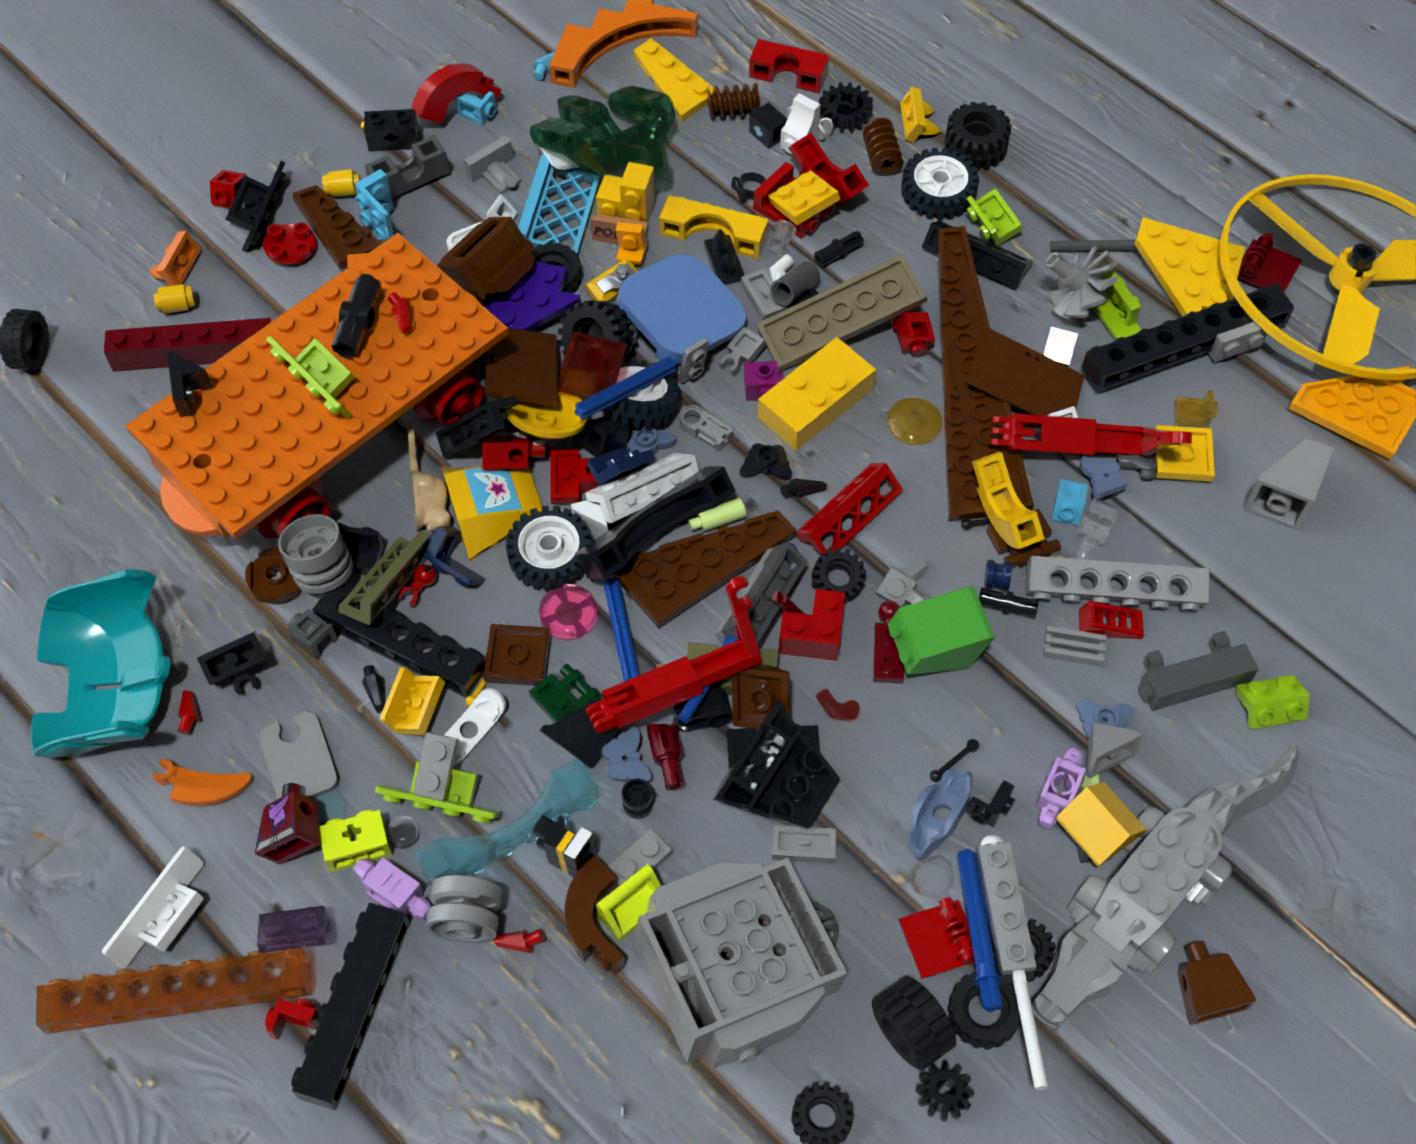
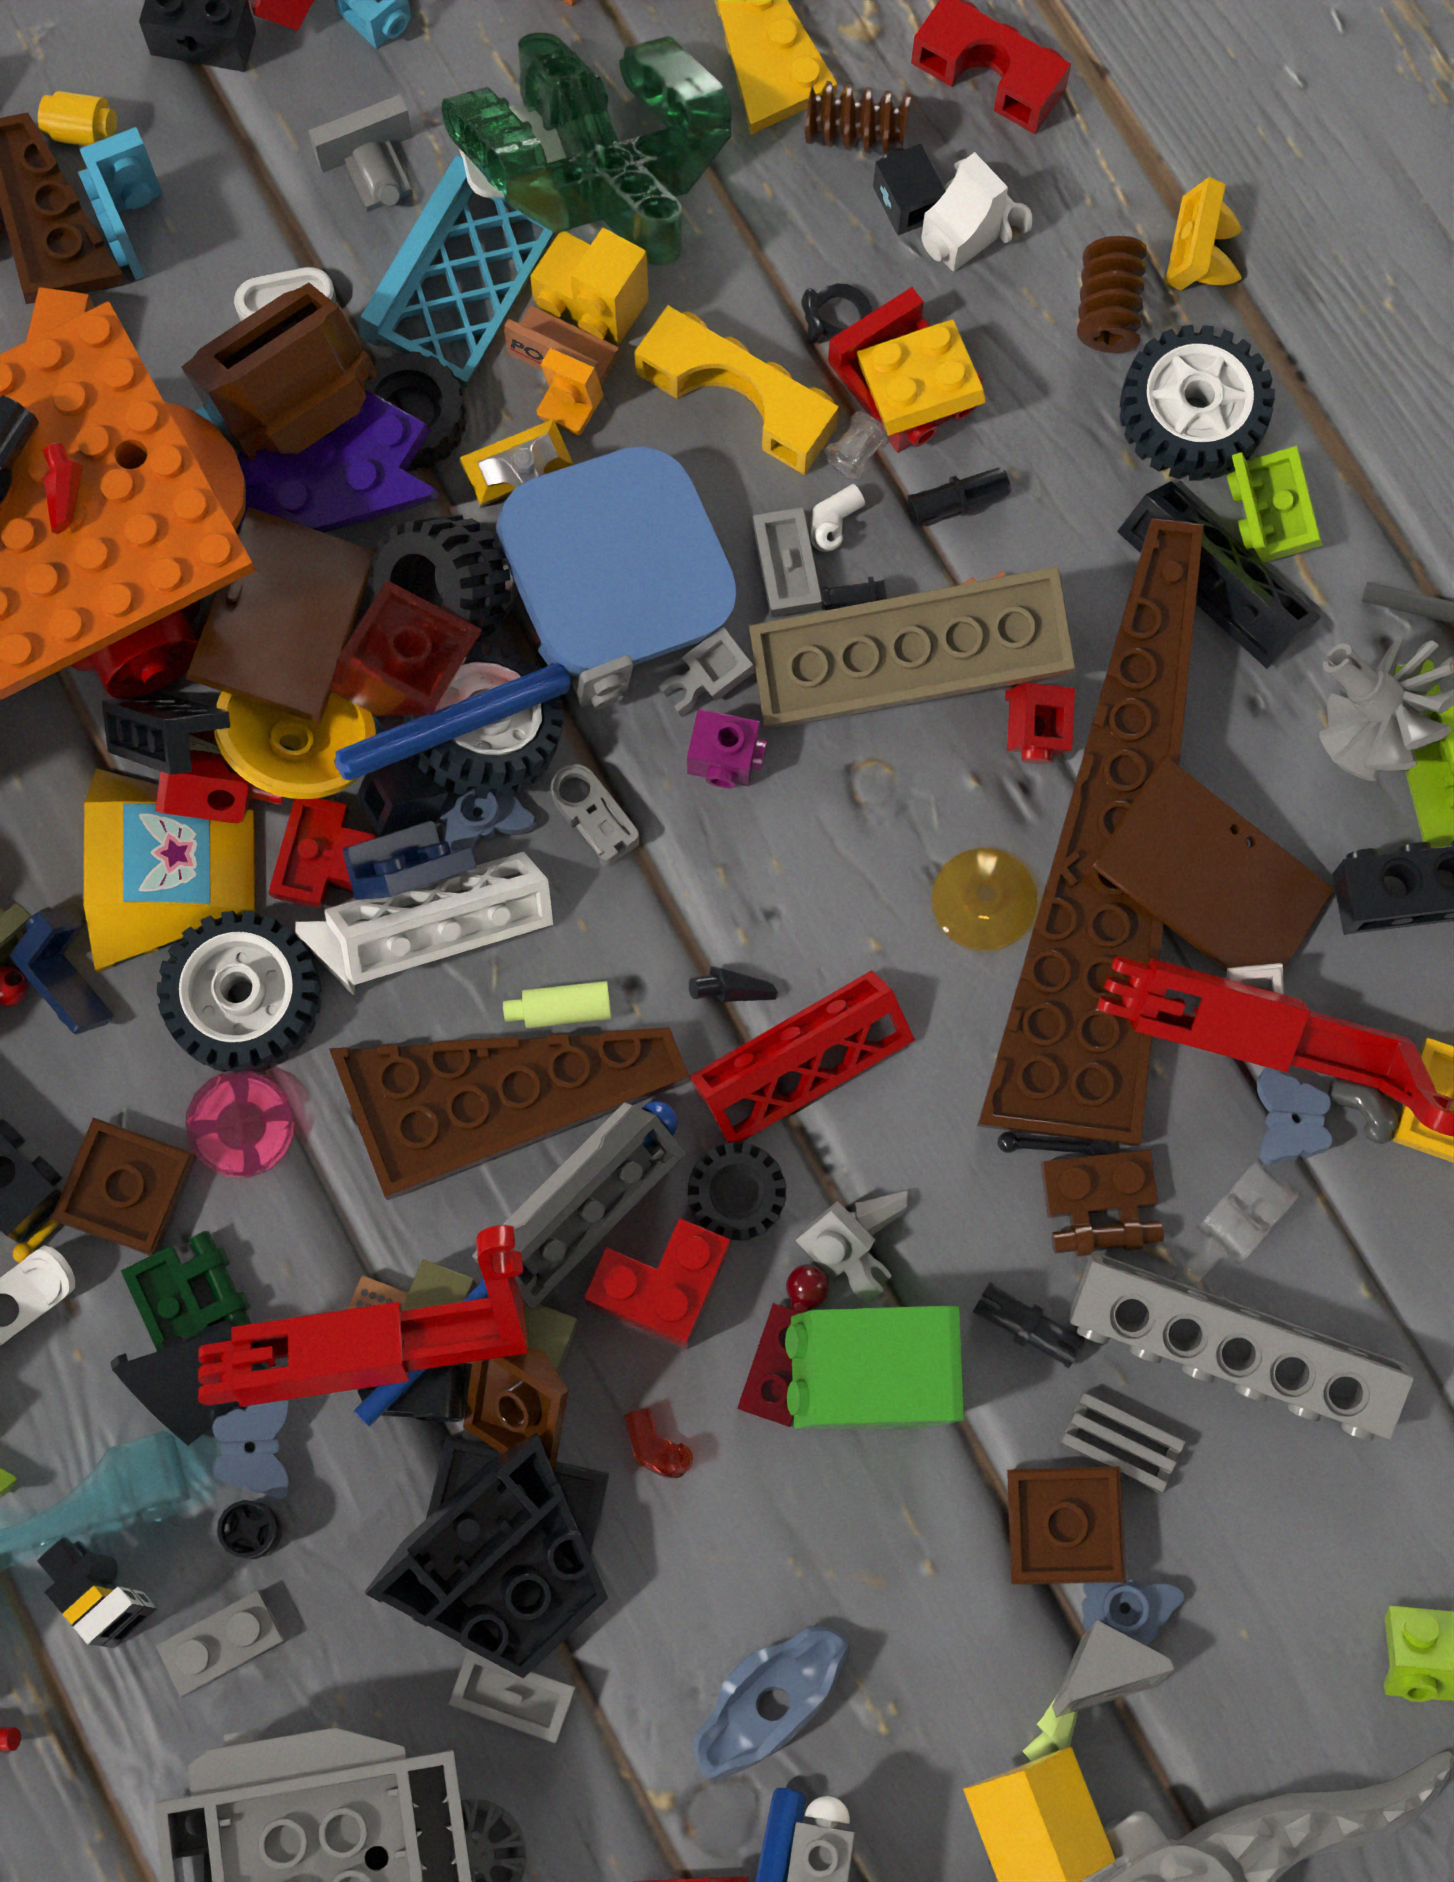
camera: 15 degrees right, 15 degrees up
dark grey arch [365,135,449,198] -> none
tan animal [406,420,450,531] -> none
white slope [486,194,518,220] -> none
reddish brown arch [565,855,625,975] -> none
black arch [575,466,736,580] -> none
neon yellow tile [596,864,661,943] -> none
blue axle [604,578,639,682] -> none
dark red arm [646,723,685,791] -> none
black tile [704,229,744,285] -> none
black animal [740,443,792,481] -> none
yellow brick [757,337,876,451] -> none
dark grey pin [770,262,820,306] -> none
dark red wheel [772,590,805,614] -> none
red arch [788,133,870,204] -> none
black gear [819,82,873,131] -> none
black hinge [930,739,979,782] -> none
black tyre [944,102,1011,171] -> none
black bracket [966,780,1016,827] -> none
yellow arch [972,452,1045,549] -> none
dark blue wheel [984,560,1012,591] -> none
lavender piece [1036,748,1086,829] -> none
brick [1043,327,1078,365] -> none
medium azure bracket [1051,479,1088,525] -> none
red slope [1079,601,1144,639] -> none
dark grey brick [1139,631,1259,711] -> none
none -> reddish brown plate [1007,1466,1127,1585]

